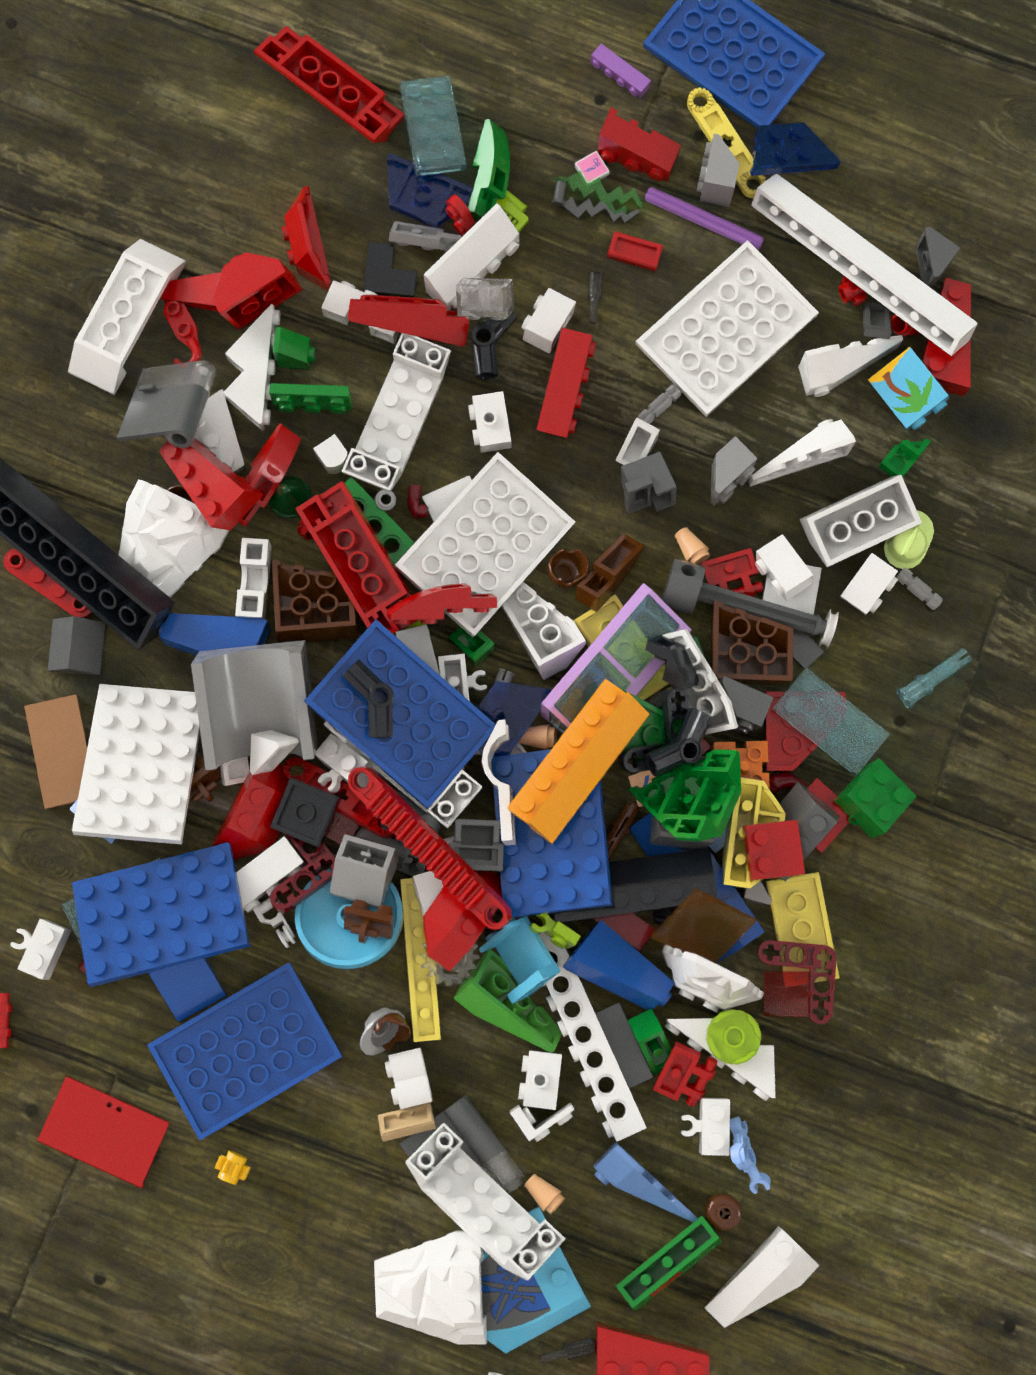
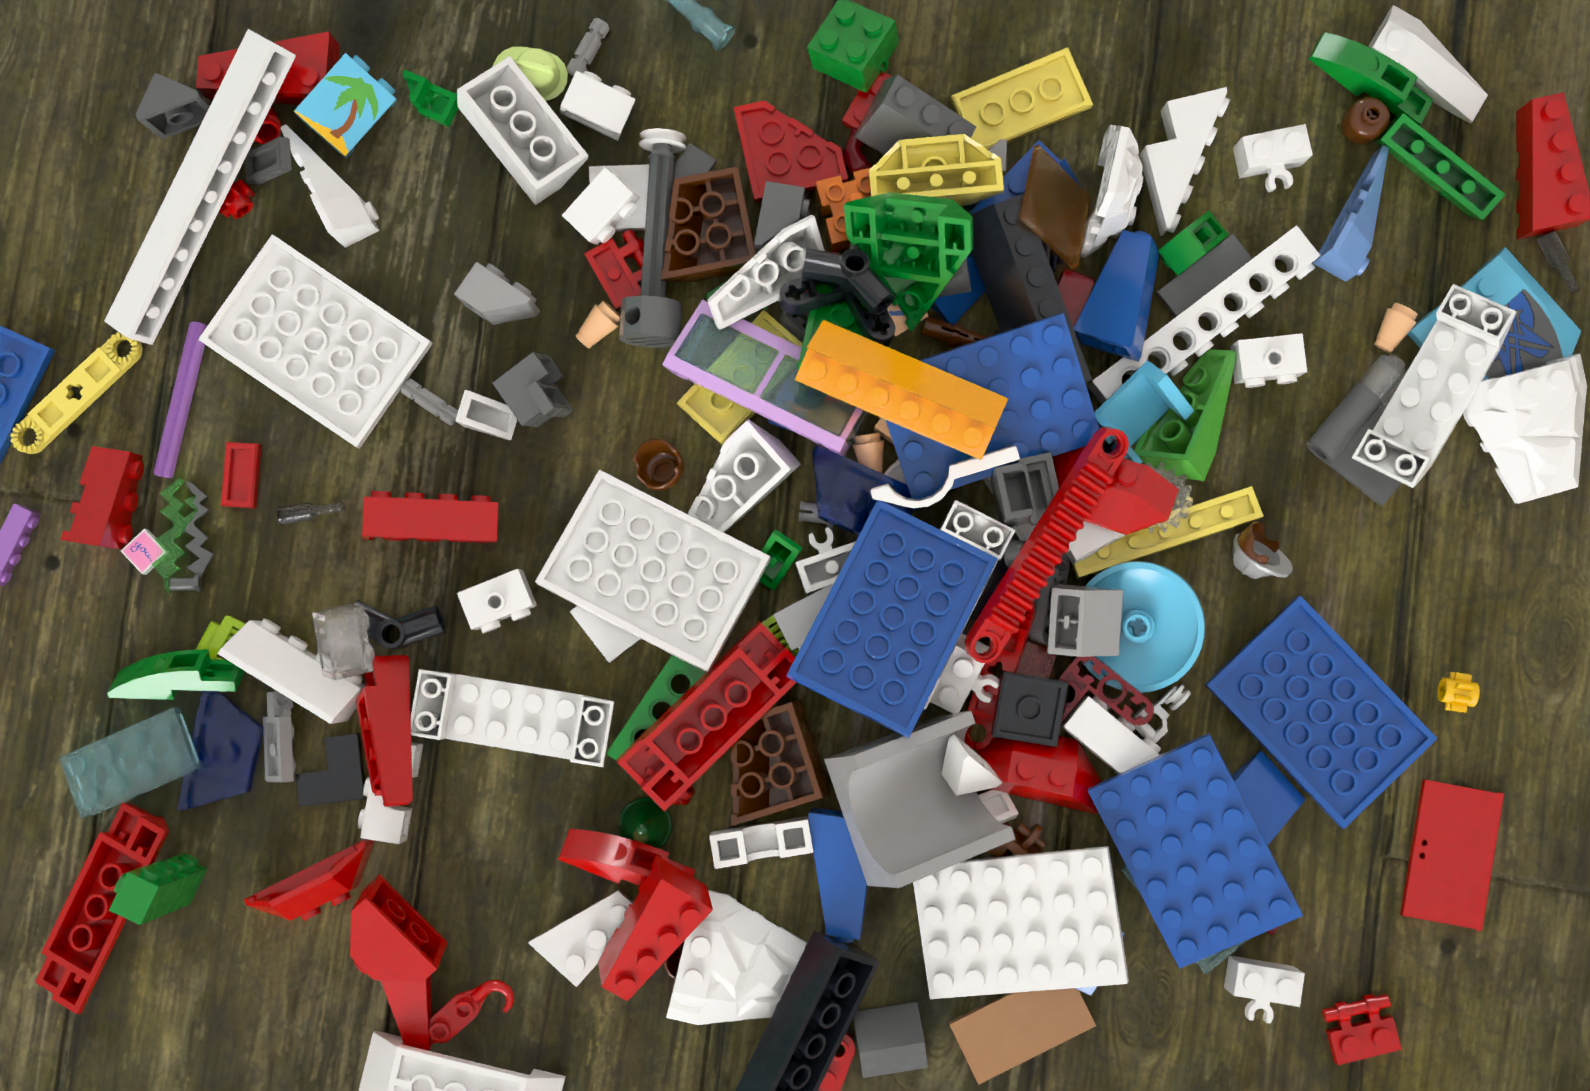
camera: 100 degrees left, 5 degrees up
dark grey door [117,361,217,448] -> none
white slope [223,304,281,431] -> none
green plate [269,383,353,414] -> none
green slope [273,327,316,371] -> none
white piece [313,434,348,474] -> none
black piece [342,659,394,738] -> none
reddish brown hips [343,899,393,944] -> none
light grey pin [375,489,396,510] -> none
tan plate [378,1102,436,1142] -> none
white brick [385,1048,433,1109] -> none
red slope [387,583,497,624] -> none
dark red arm [407,485,428,519] -> none
red plate [445,194,475,236] -> none
white bracket [510,1102,575,1142] -> none
white brick [522,288,576,354] -> none
lime plate [529,914,581,949] -> none
reddish brown slope [575,533,645,612] -> none
black slope [645,635,699,691] -> none
red plate [653,1041,718,1107] -> none
light grey slope [697,134,740,207] -> none
lime tile [706,1009,761,1065] -> none
light blue piece [729,1117,771,1194] -> none
red plate [742,820,805,881] -> none
white wedge [748,419,856,486] -> none
clear blue wing [750,122,841,176] -> none
dark red beam [757,940,837,1024] -> none
clear red piece [763,971,813,1017] -> none
clear light blue plate [772,667,890,776] -> none
none -> green brick [109,854,207,925]
none -> green slope [1308,32,1433,126]

